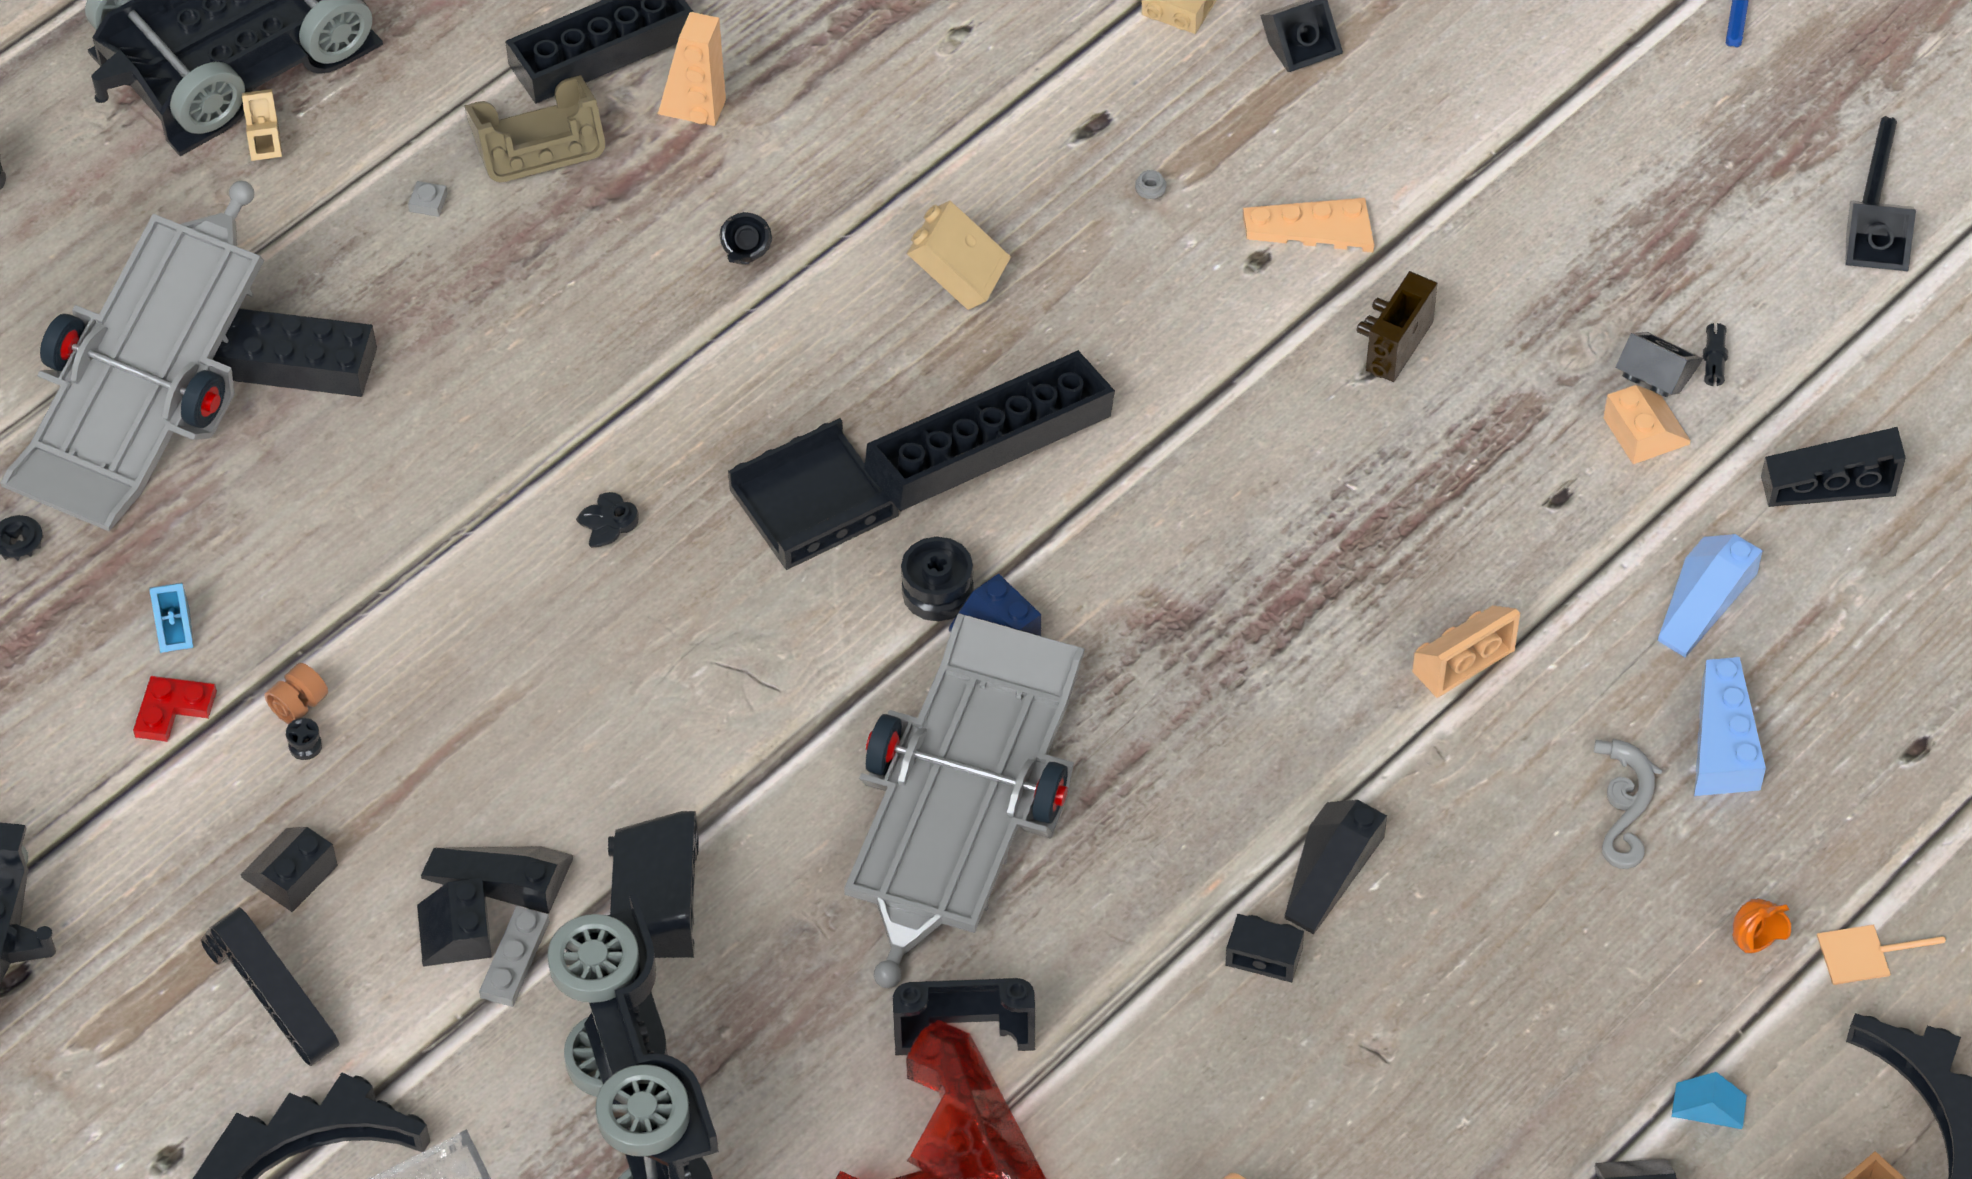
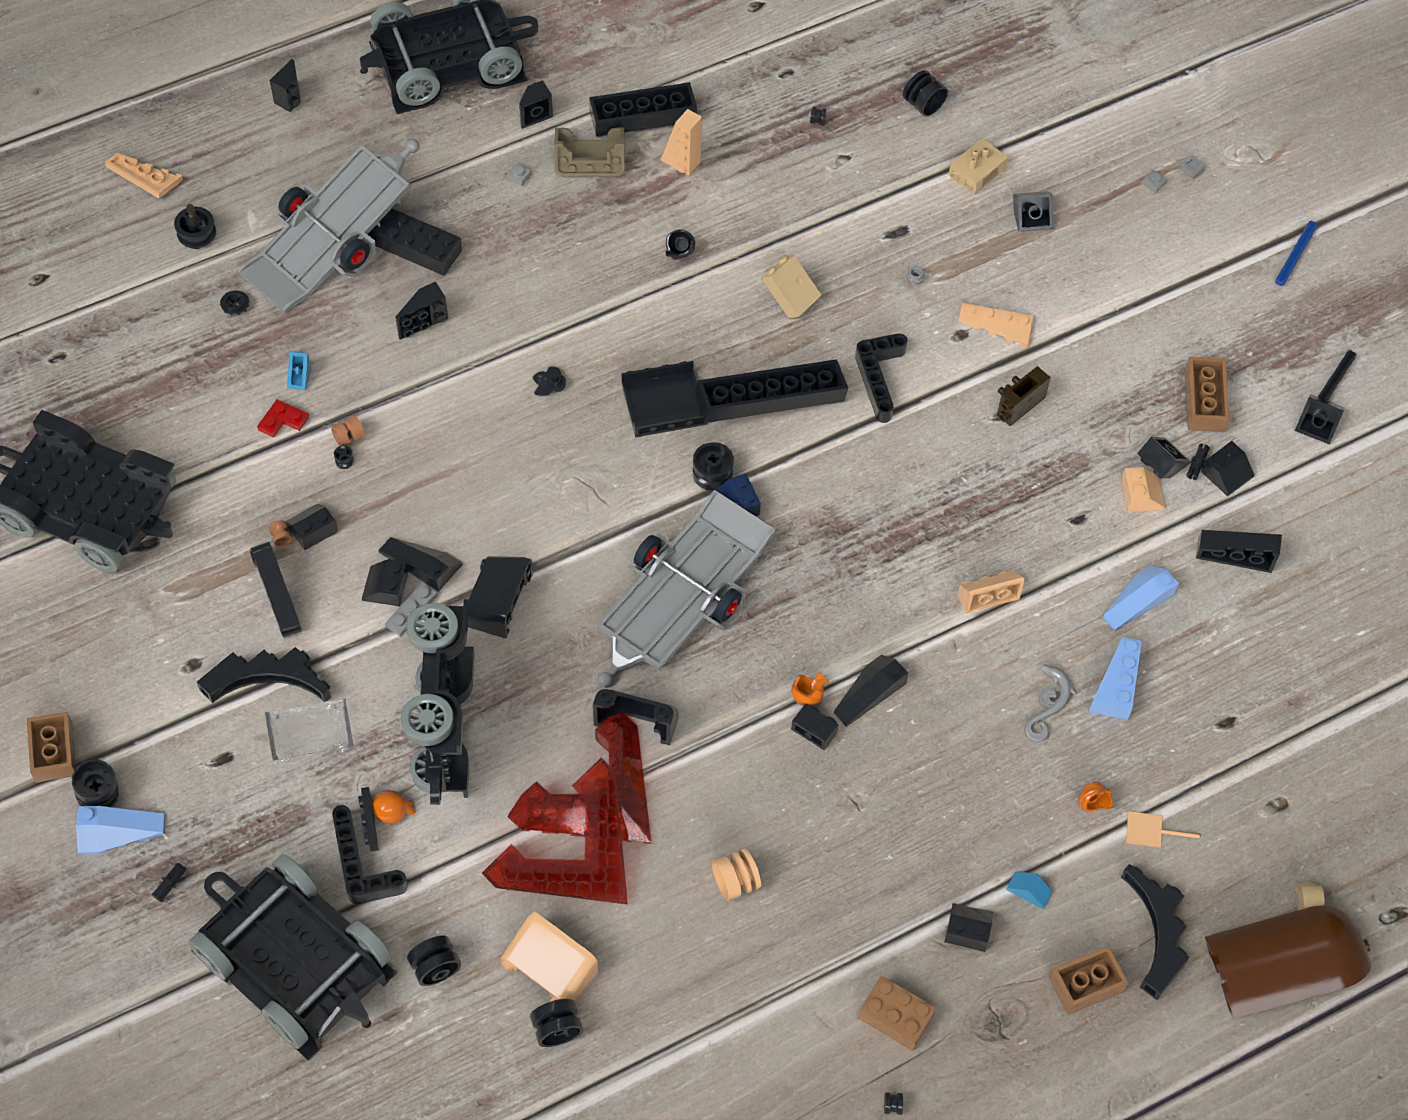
camera: 15 degrees right, 5 degrees up
tan brick [242,89,282,161] -> none
none -> nougat wheel [269,520,293,547]
none -> black slope [395,281,448,340]
none -> black slope [519,80,553,129]
none -> orange hat [791,672,829,706]
none -> black beam [855,333,908,423]
none -> medium nougat brick [1185,357,1229,432]
none -> black slope [1201,441,1254,497]

